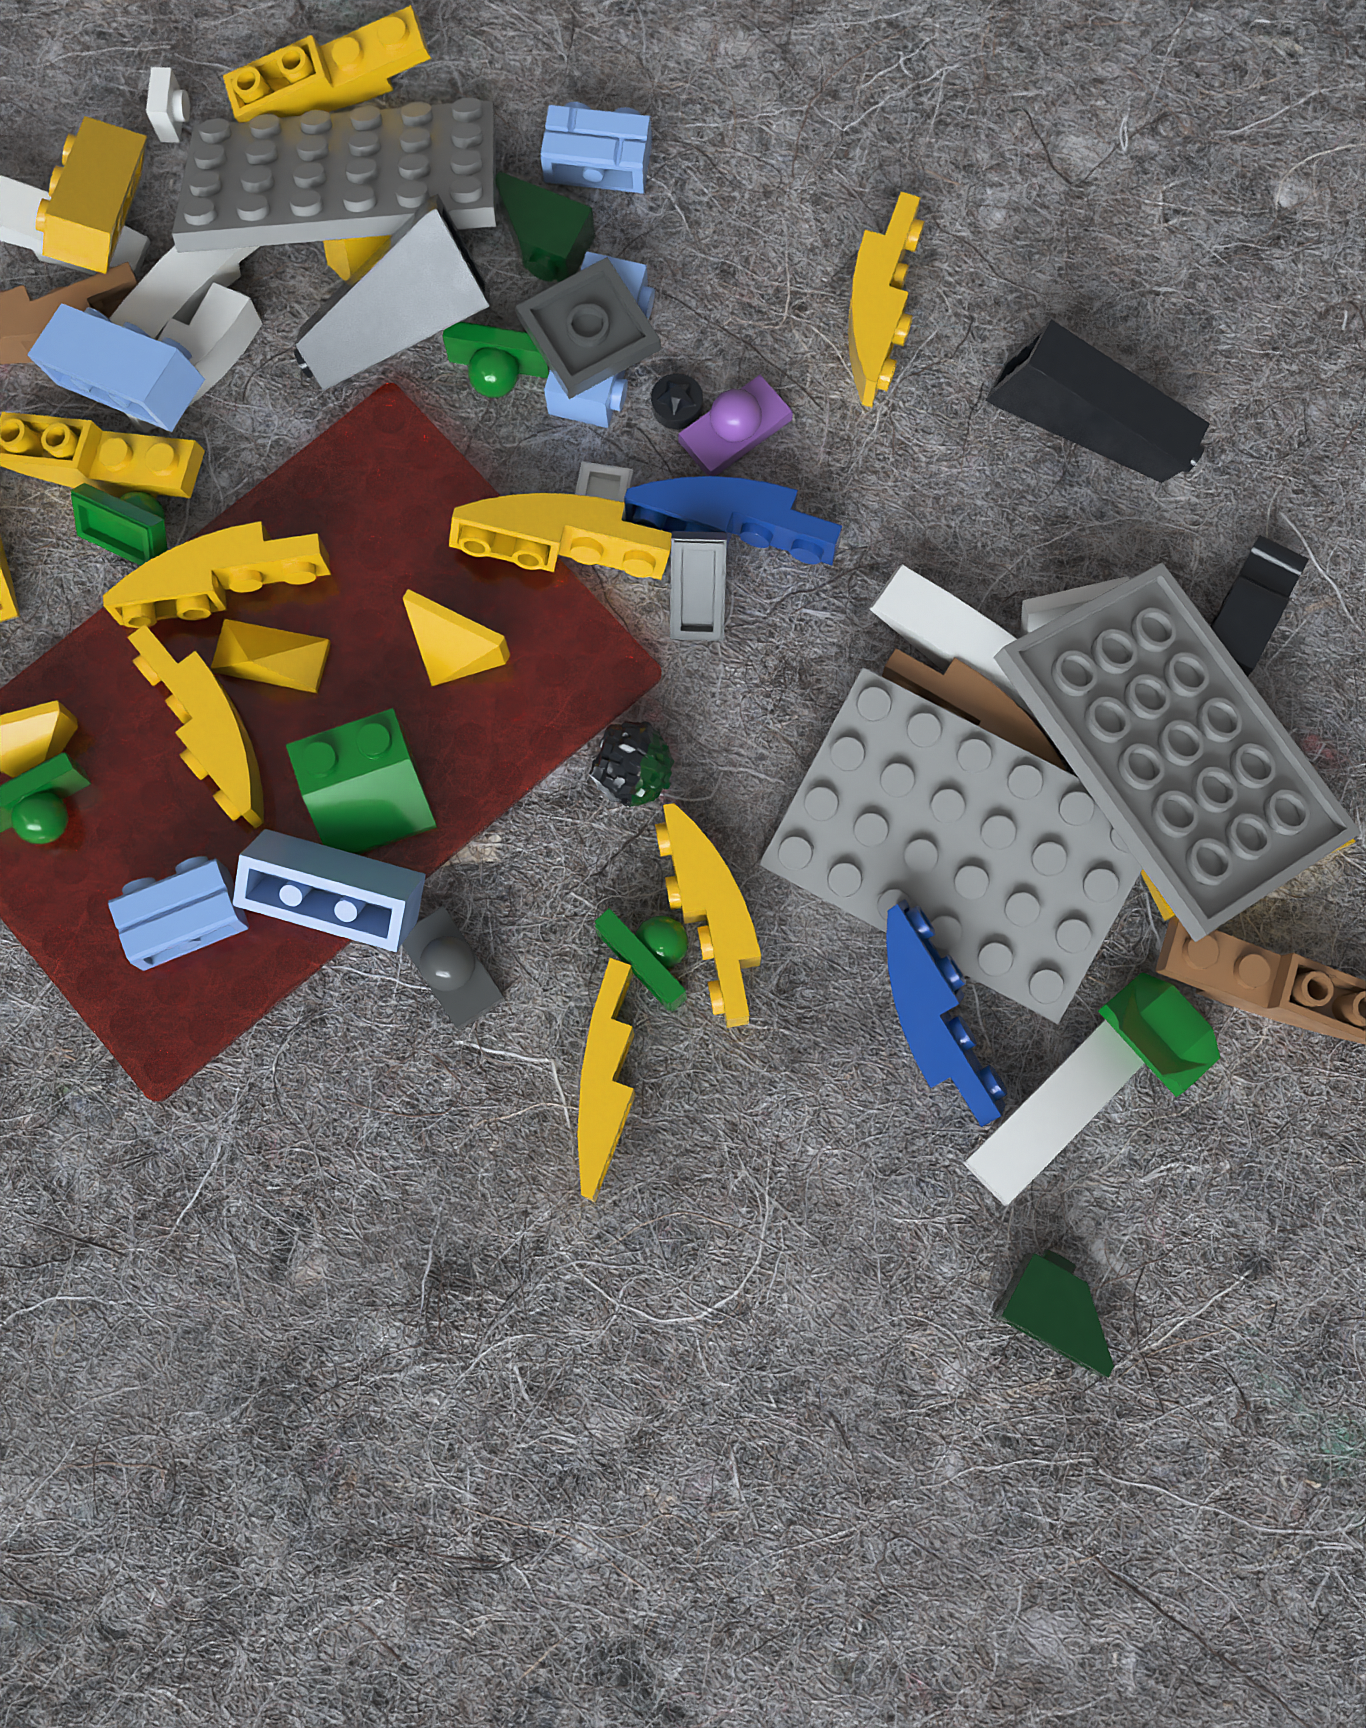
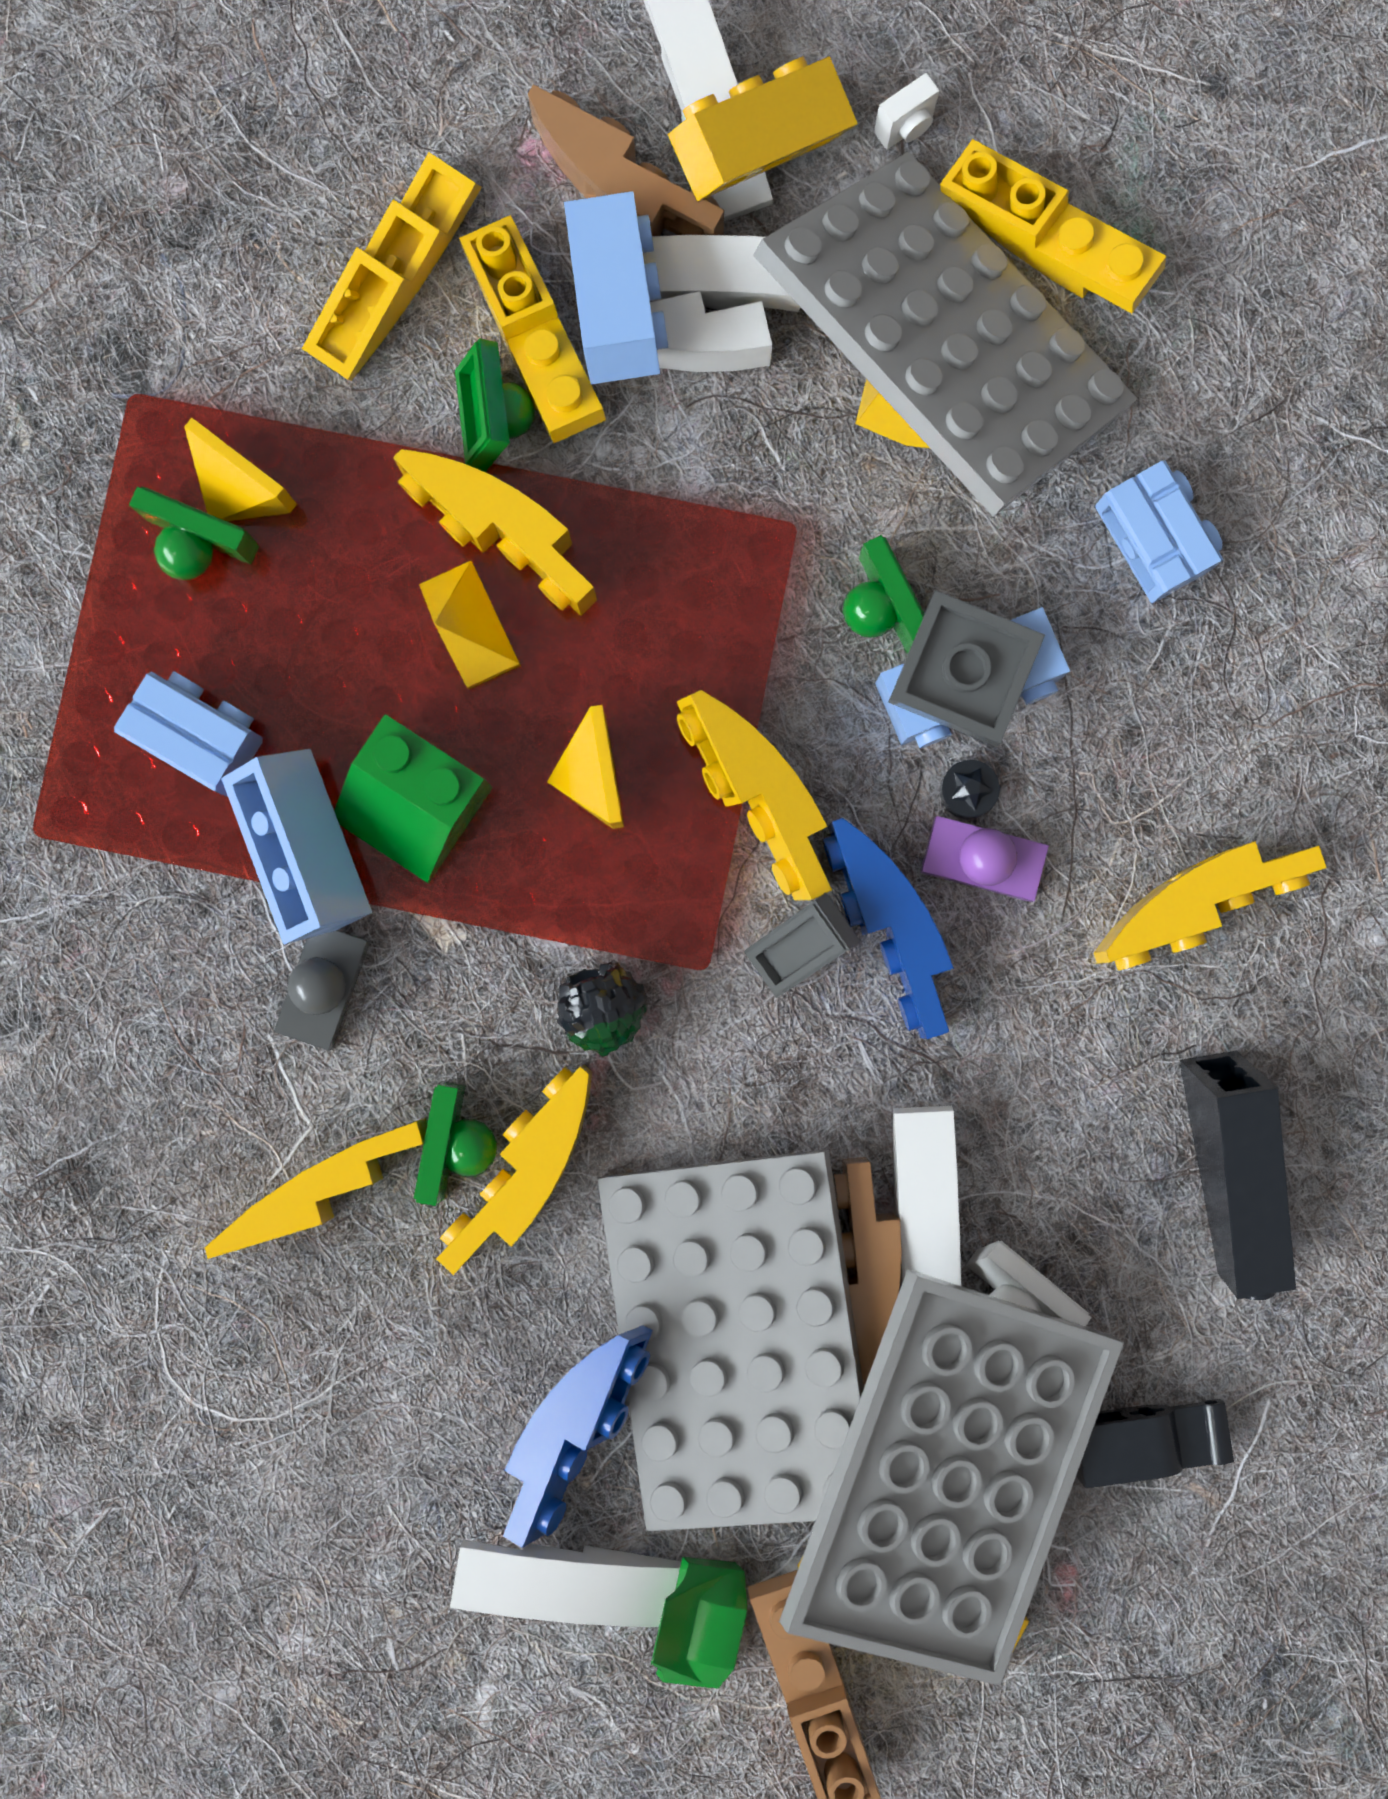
camera: 55 degrees right, 10 degrees up
yellow slope [127,624,264,829] -> none
slope [294,194,490,391] -> none
dark green slope [496,171,596,282] -> none
white tile [575,461,634,521] -> none
dark green slope [993,1249,1114,1378] -> none

